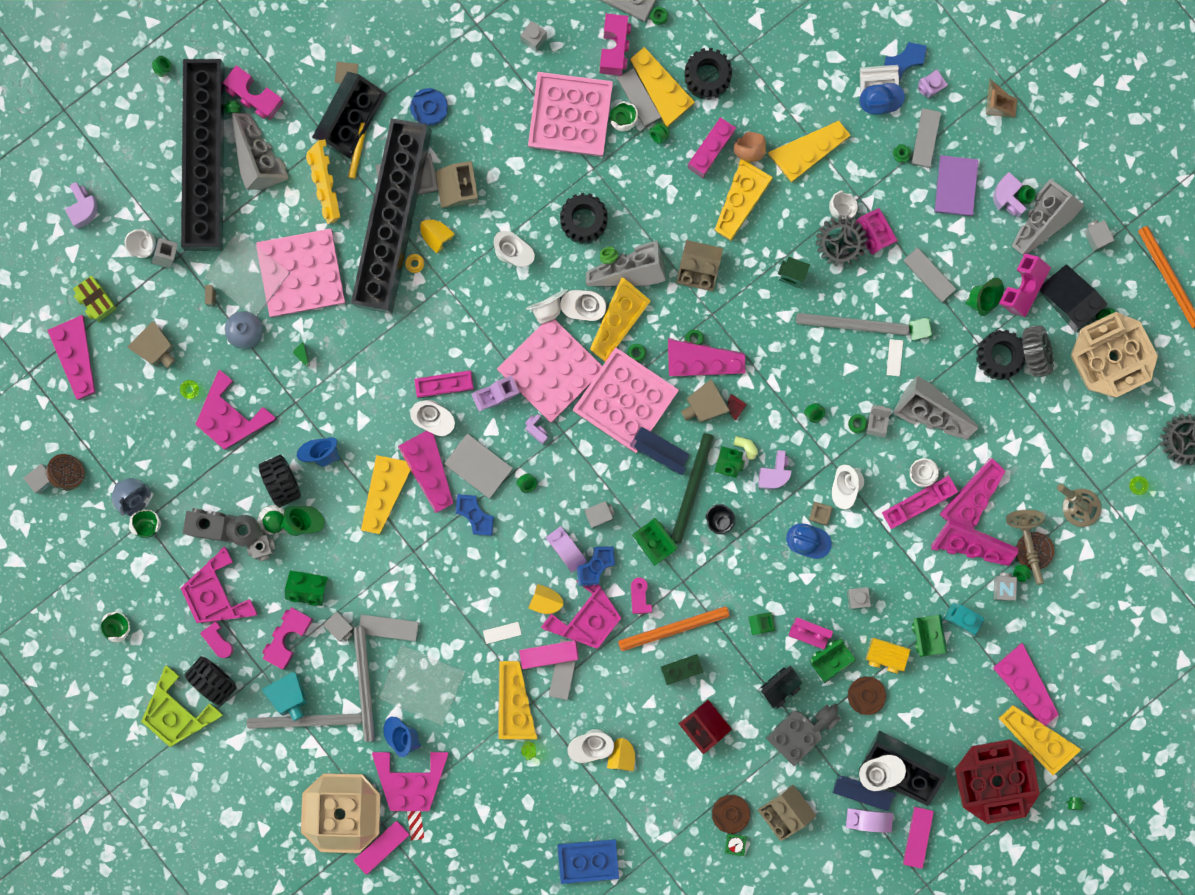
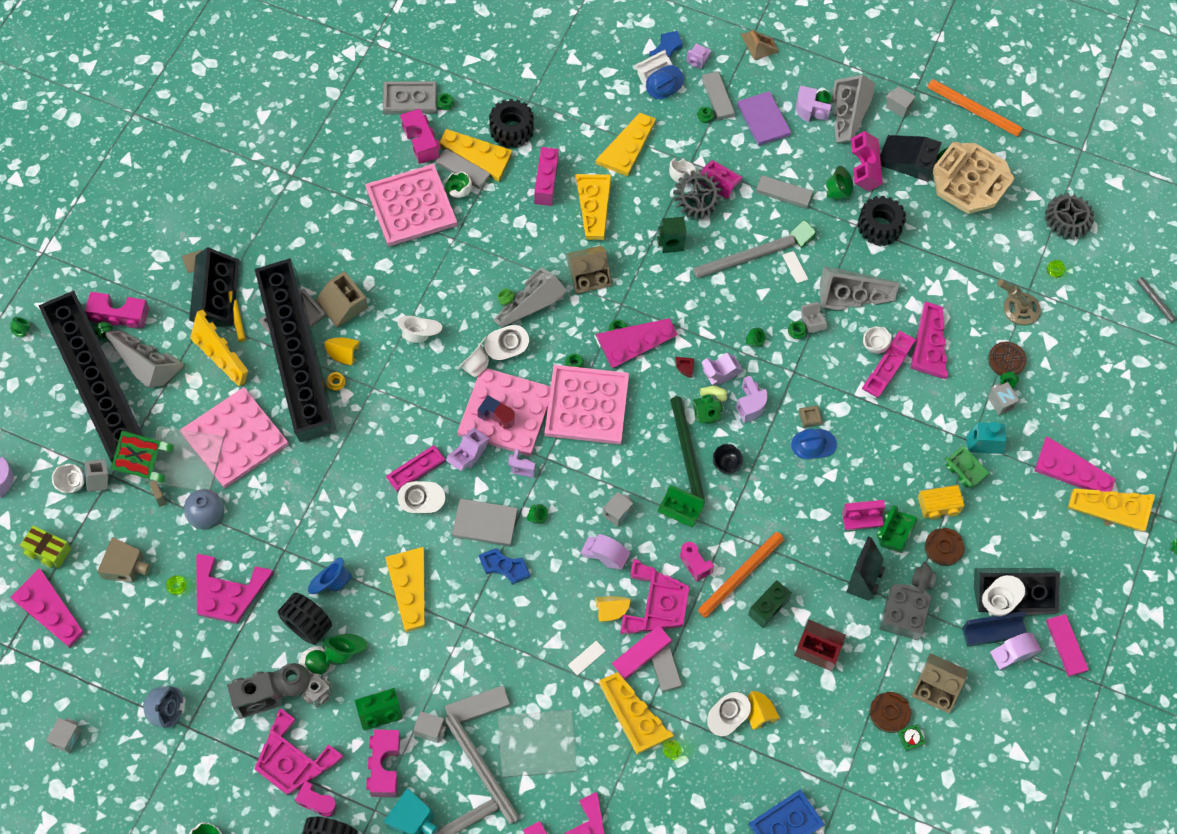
camera: 30 degrees left, 20 degrees down
reddish brown tile [46,454,85,491] -> none
green hair [129,509,161,538] -> none
green slope [293,342,310,367] -> none
blue piece [383,716,421,758] -> none
dark pink wing [398,430,453,513] -> none
blue tile [410,88,448,126] -> none
light grey brick [520,21,547,52] -> none
black tyre [560,193,608,244] -> none
blue tile [577,546,615,586] -> none
yellow wing [590,278,651,362] -> none
dark blue panel [630,427,689,475] -> none
green tile [649,123,670,144] -> none
dark tan torso [680,379,729,423] -> none
nougat hair [734,132,766,162] -> none
green slope [749,612,775,635] -> none
white piece [832,464,864,509] -> none
light grey brick [847,587,871,609] -> none
dark pink wing [931,519,1018,566] -> none
dark red piece [955,739,1040,824] -> none
dark tan dish [1006,510,1045,585] -> none
dark grey gear [1022,325,1054,377] -> none
none -> flag [111,431,174,483]
none -> leg [477,395,515,429]
none -> lavender brick [701,353,743,385]

